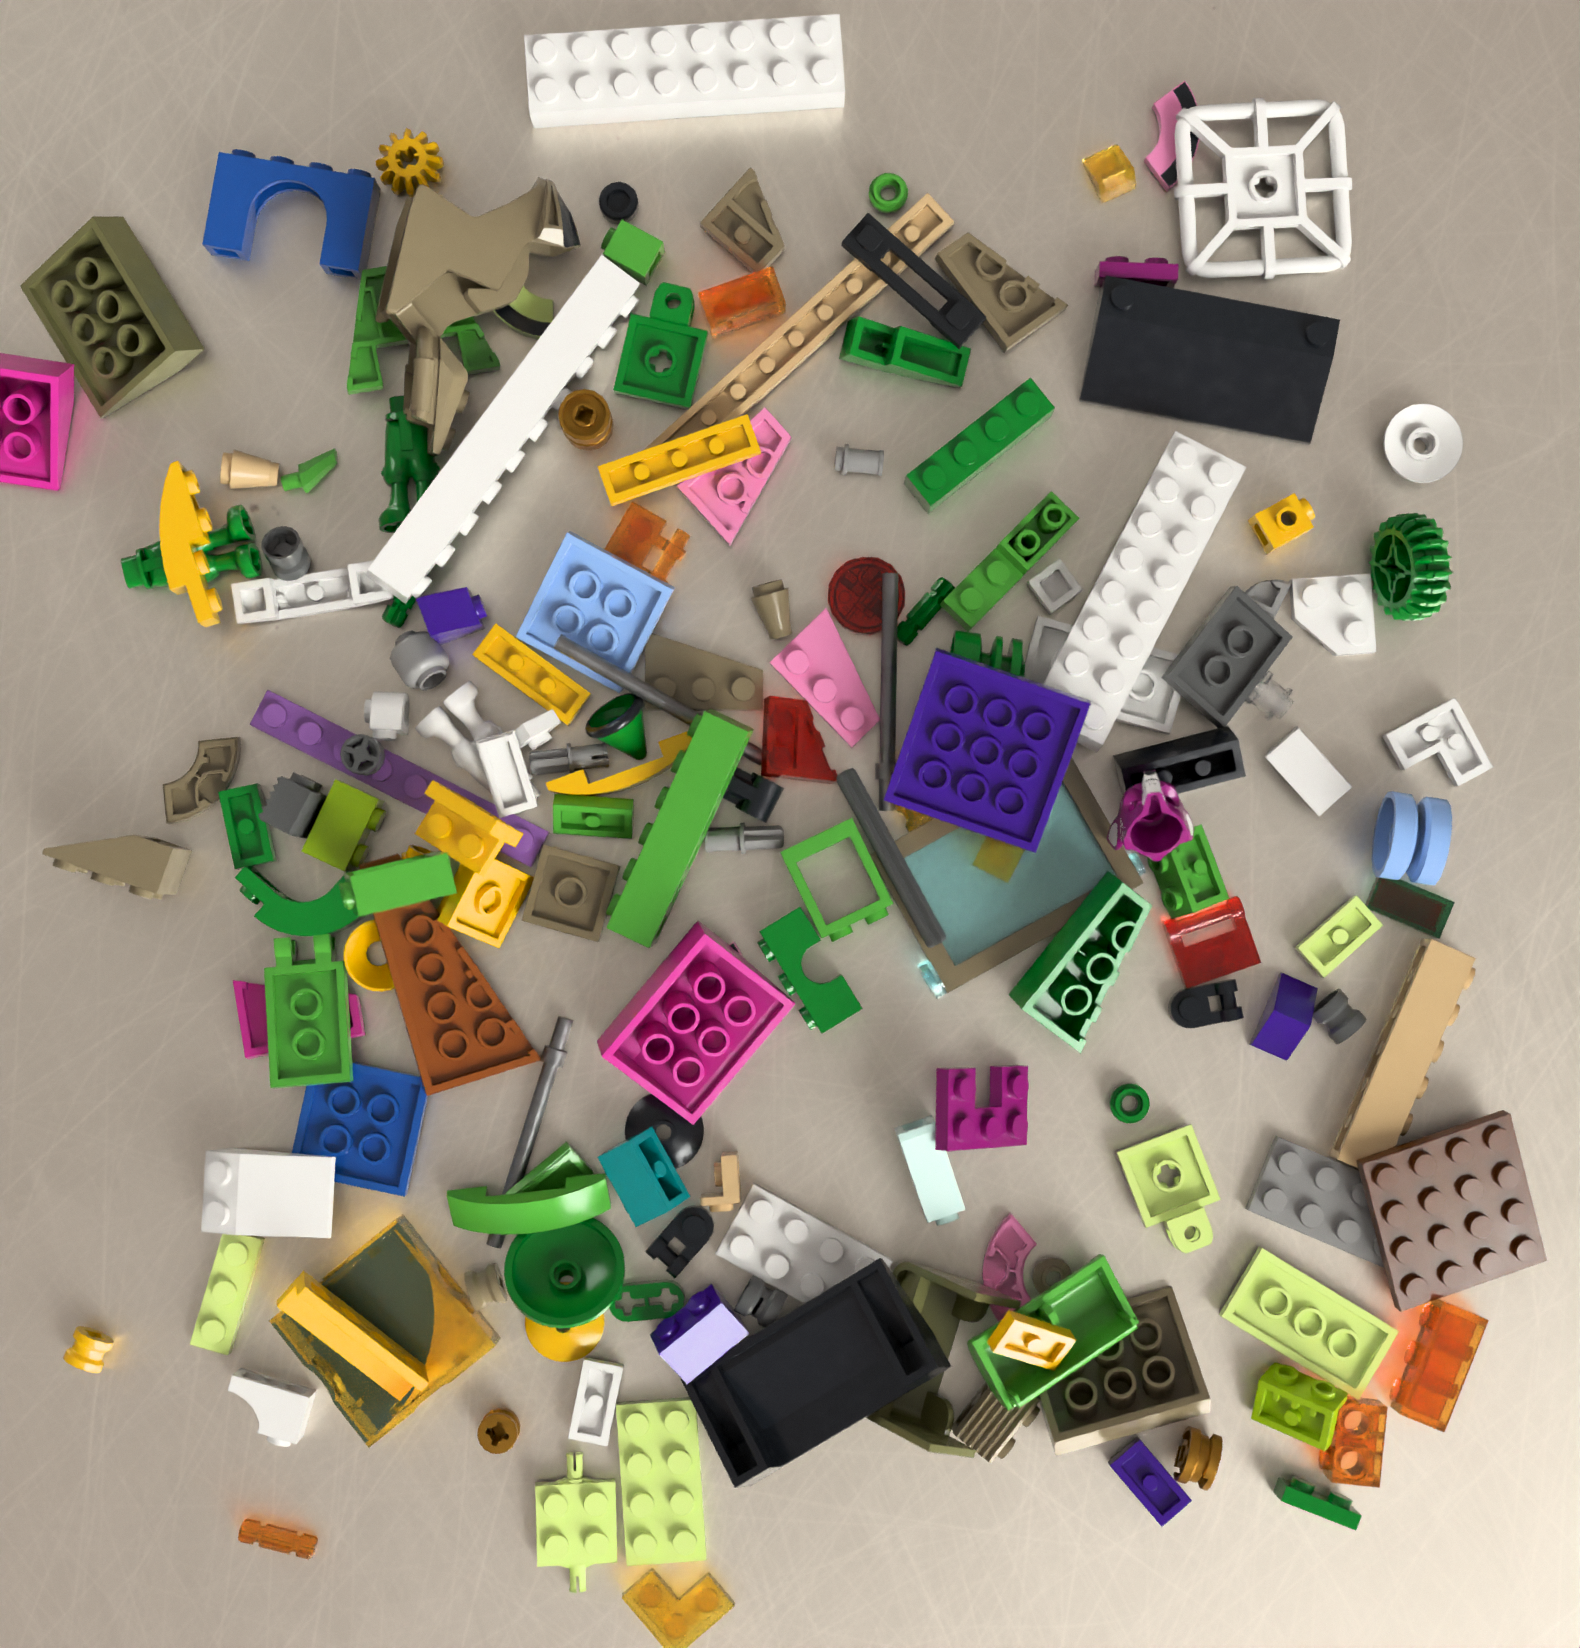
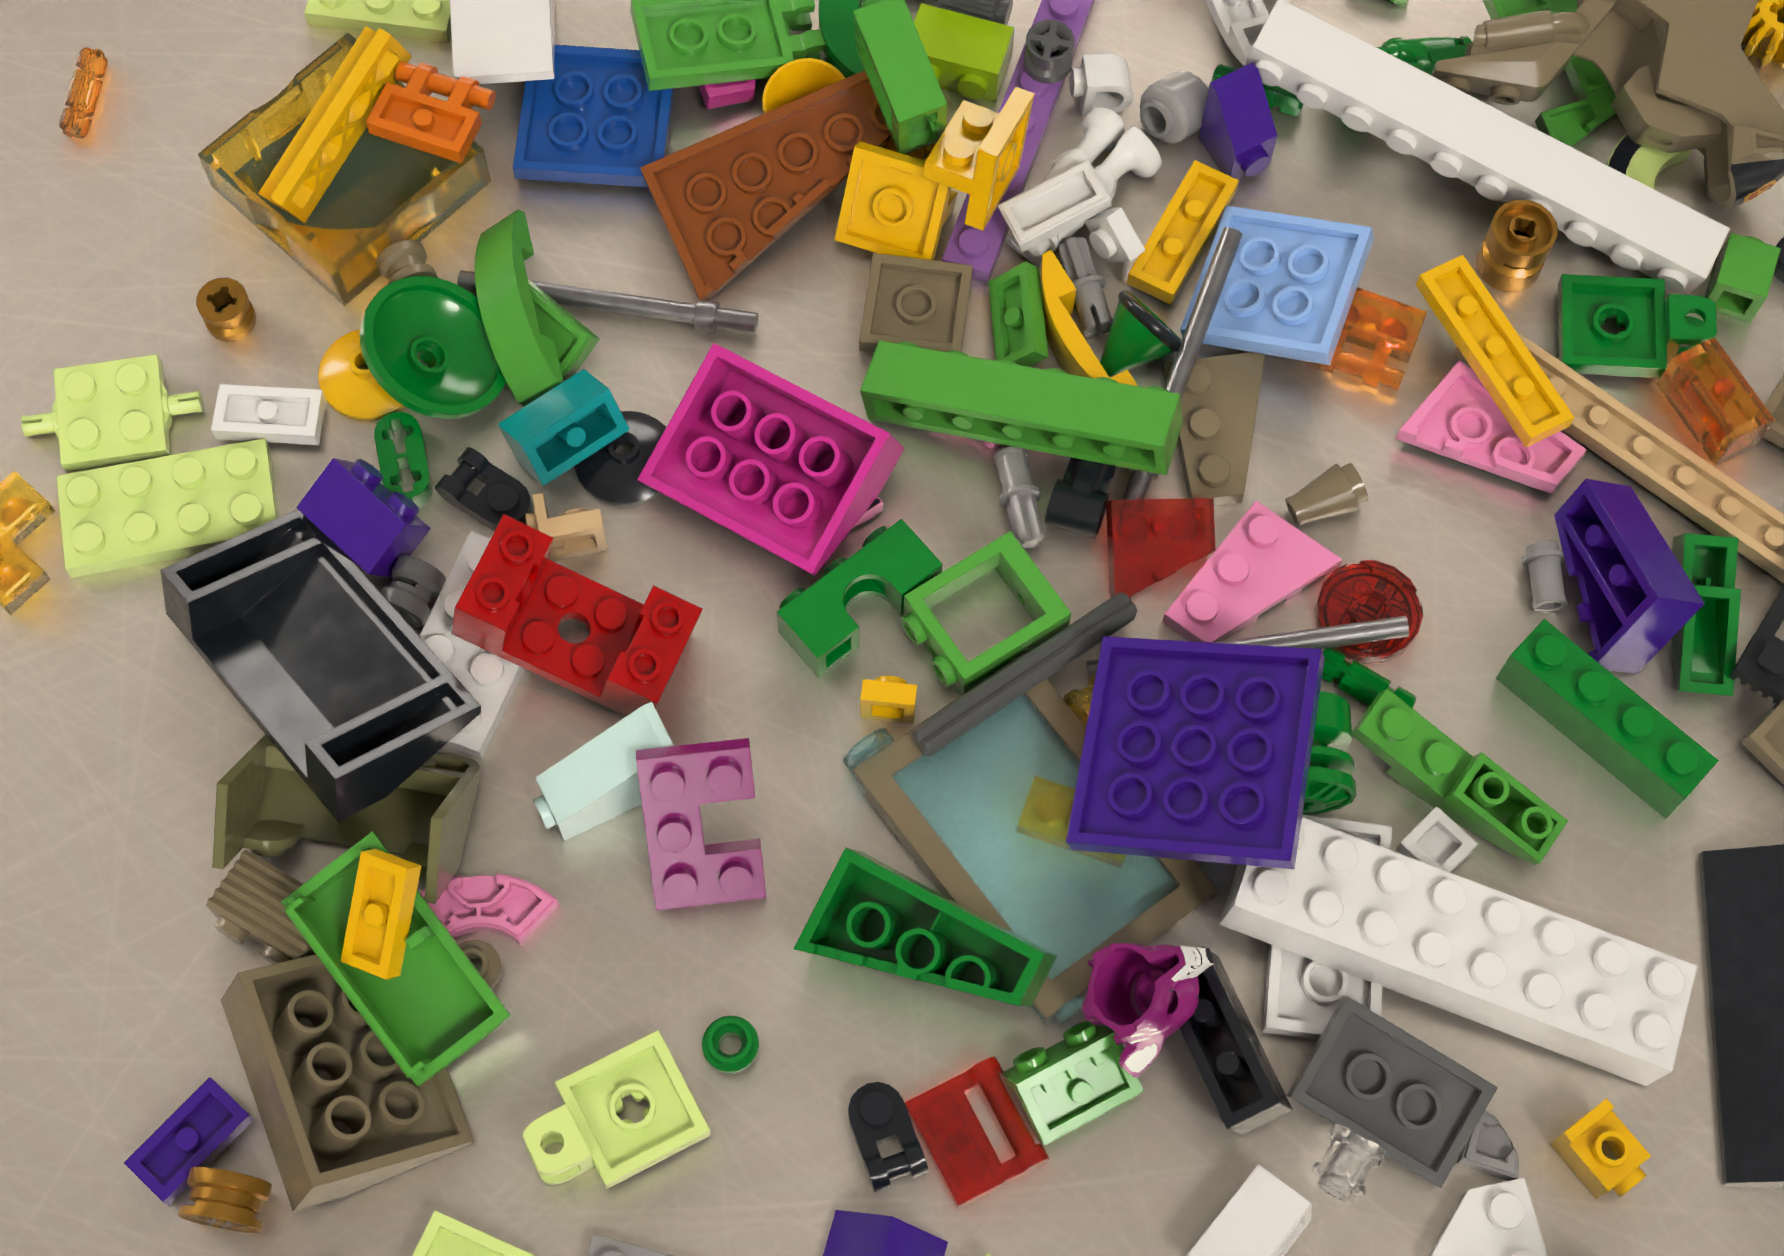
camera: 85 degrees right, 20 degrees down
white arch [228,1368,317,1447] -> none
none -> orange plate [366,61,496,164]
none -> red plate [451,514,703,716]
none -> yellow plate [860,675,917,724]
none -> dark purple wedge [1554,479,1705,674]

